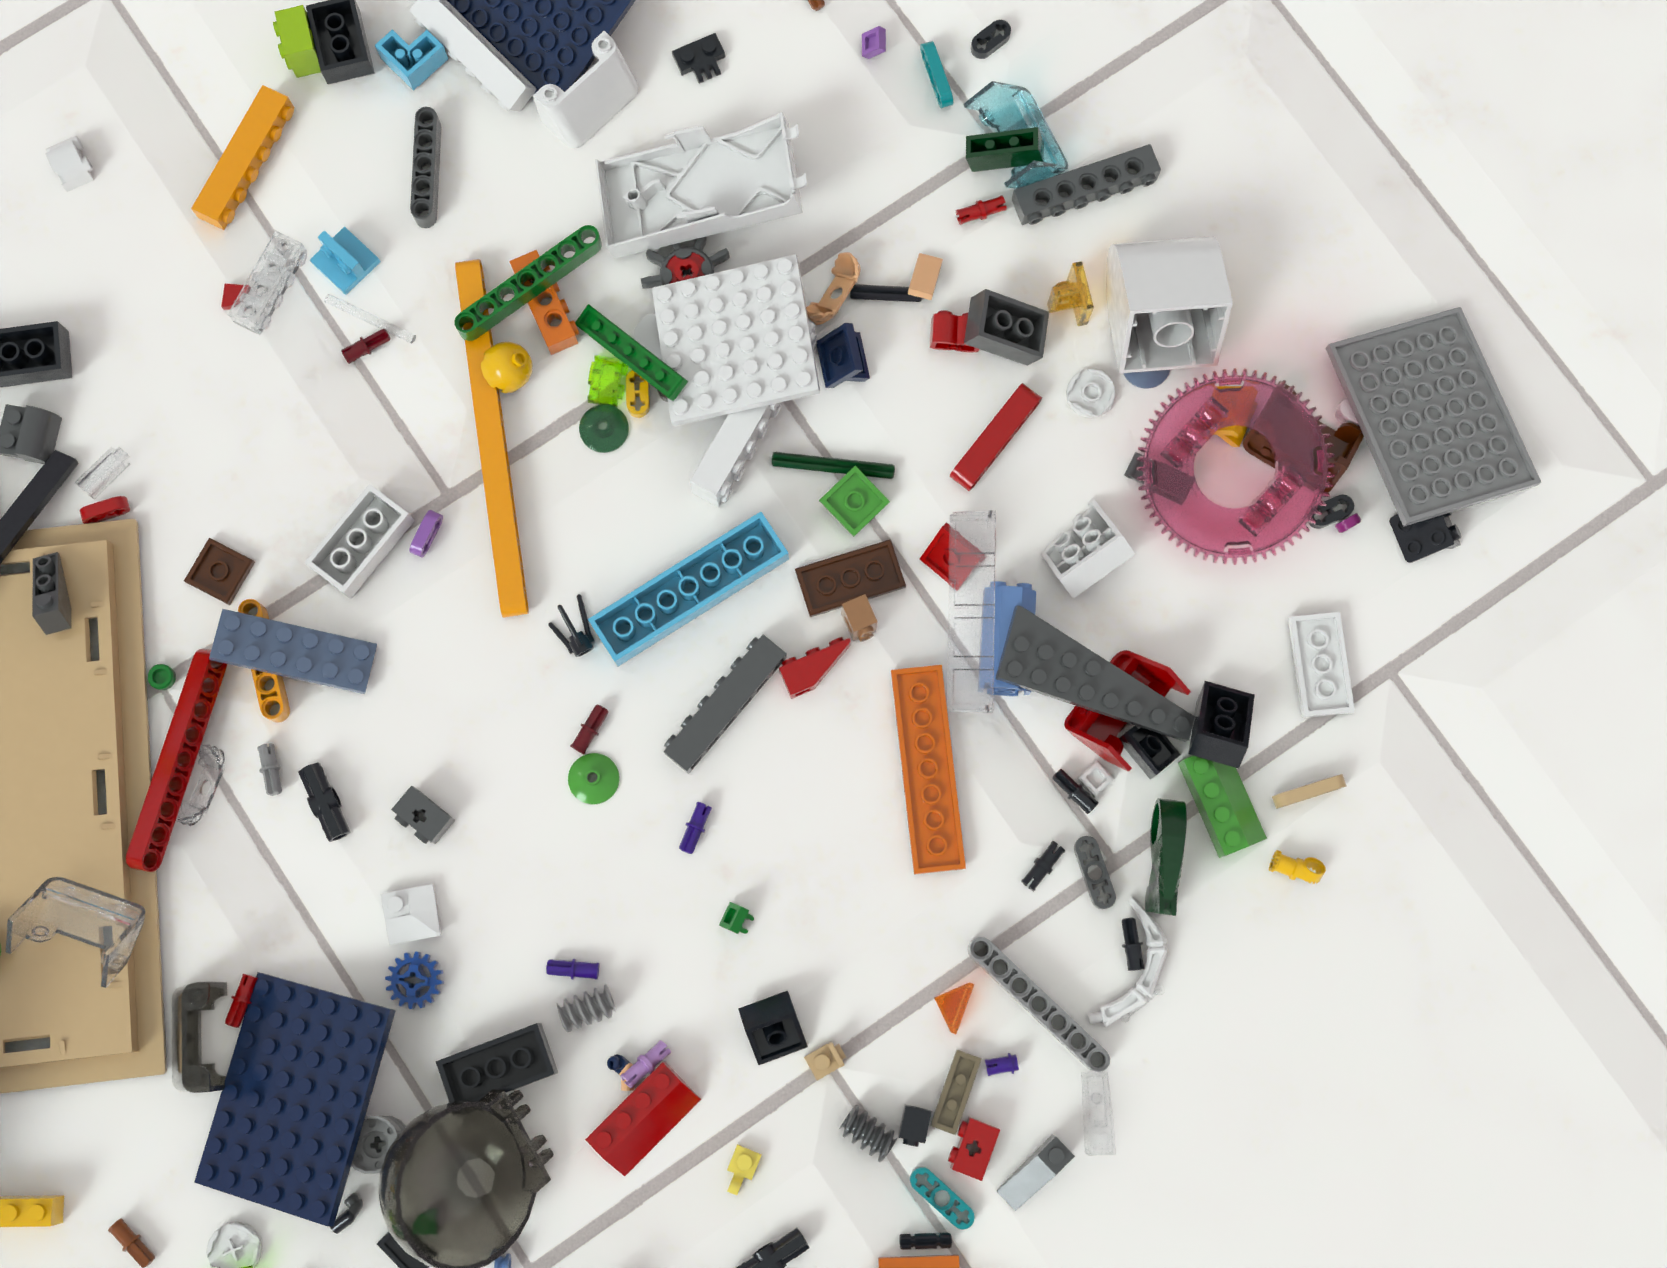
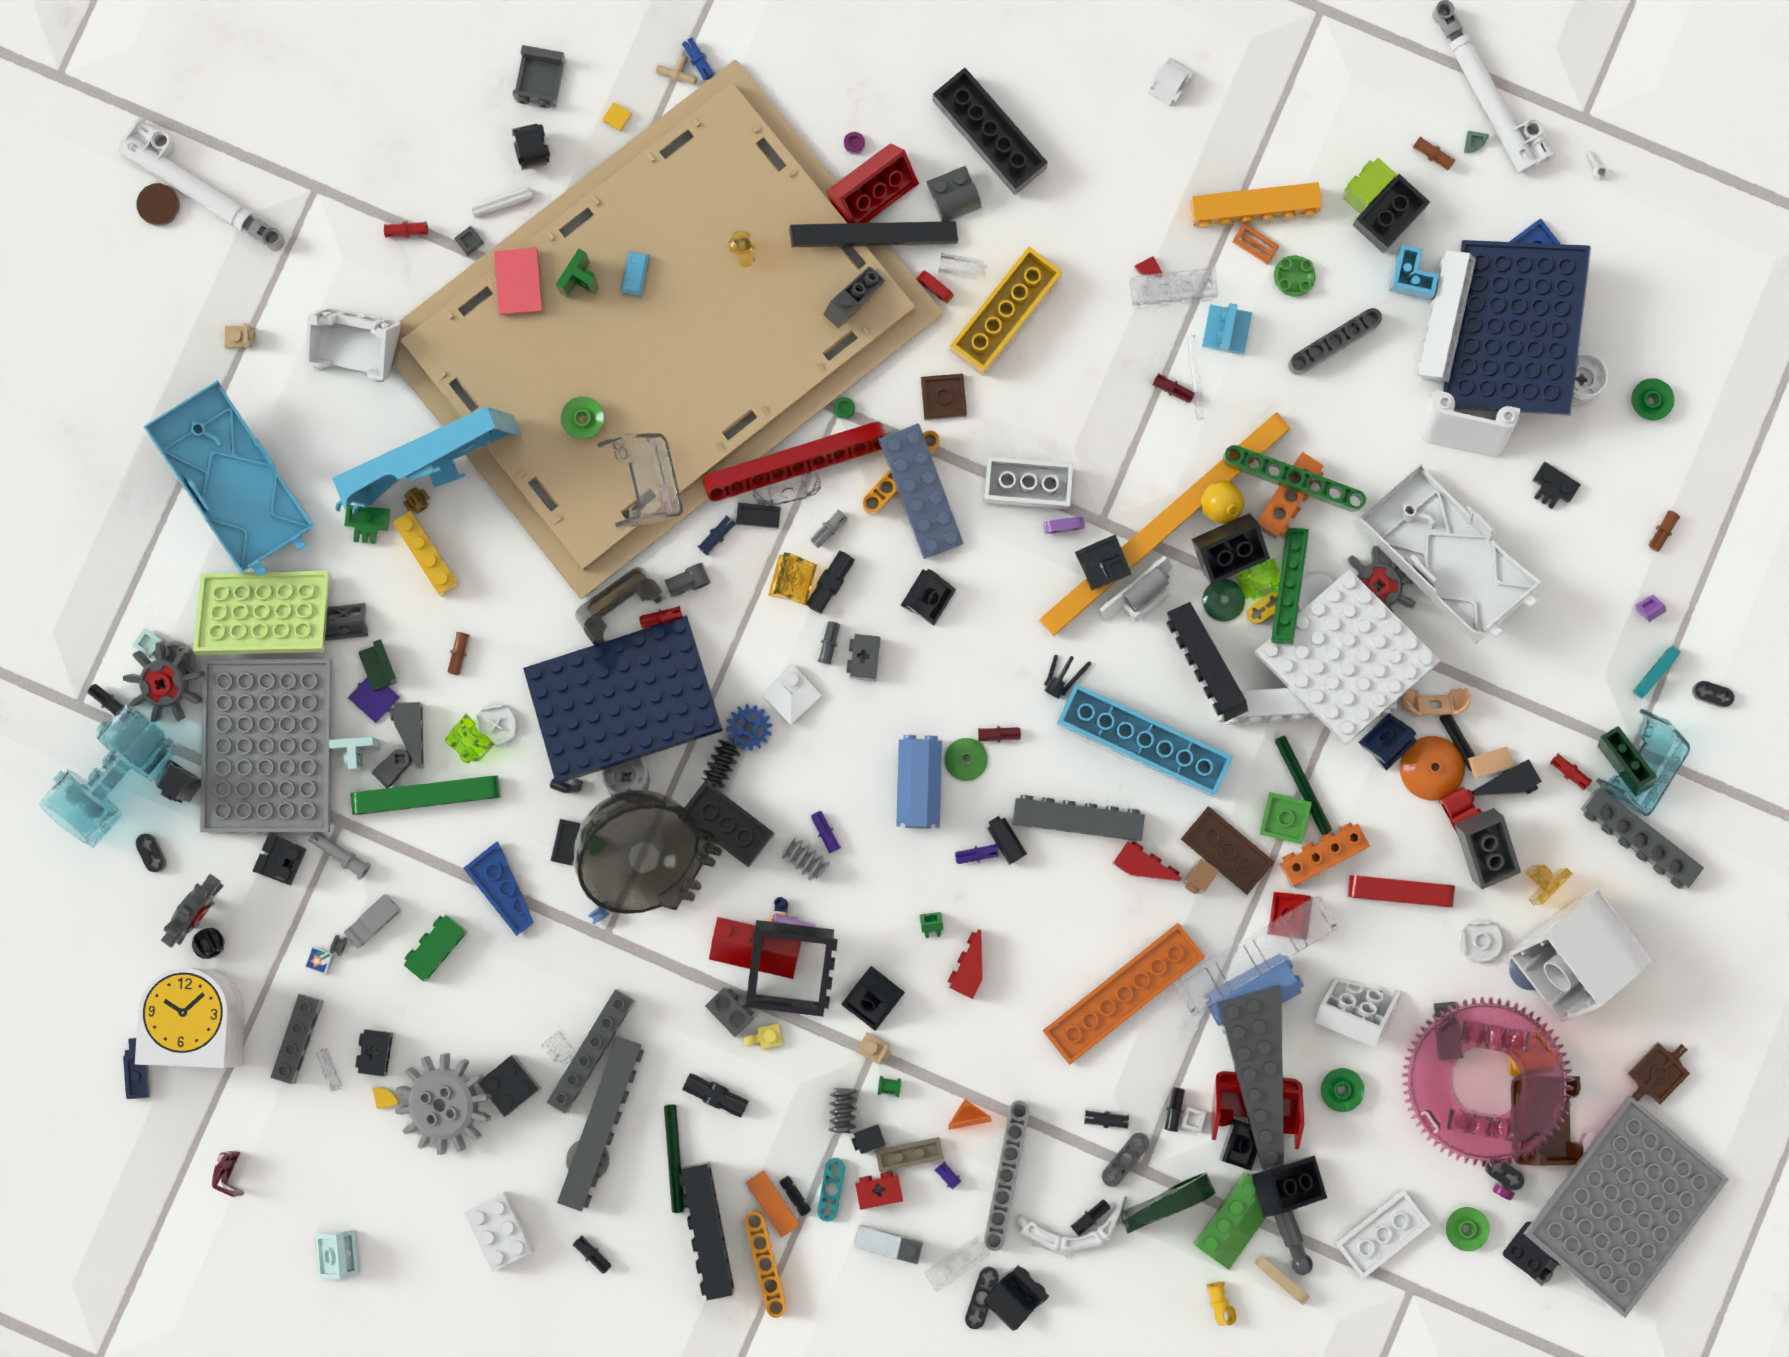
camera: 60 degrees right, 5 degrees up
none -> dark grey piece [664,563,711,598]
none -> dark blue pin [697,515,736,556]
none -> black piece [701,739,741,788]
none -> dark grey brick [705,988,754,1037]
none -> black tile [736,503,781,529]
none -> black window [745,920,838,1017]
none -> clear yellow bracket [768,552,817,605]
none -> dark grey axle [818,621,840,665]
none -> green bush [877,1076,901,1097]
none -> medium blue brick [896,735,942,829]
none -> black bracket [901,569,956,626]
none -> red slope [947,929,982,999]
none -> yellow brick [950,246,1063,376]
none -> black beam [965,1266,999,1329]
none -> black bracket [984,1265,1049,1331]
none -> black brick [987,816,1027,865]
none -> black plate [1075,534,1132,591]
none -> white bracket [1100,556,1172,621]
none -> light grey brick [1122,567,1170,611]
none -> black brick [1166,602,1248,722]
none -> black brick [1191,513,1270,585]
none -> orange tile [1232,223,1279,265]
none -> bright green dish [1274,255,1316,297]
none -> dark grey piece [1274,1211,1313,1275]
none -> orange brick [1279,822,1370,887]
none -> green dish [1321,1068,1364,1112]
none -> orange dish [1400,736,1465,801]
none -> bright green dish [1446,1207,1490,1251]
none -> black slope [1471,759,1542,796]
none -> reddish brown plate [1627,1042,1690,1105]

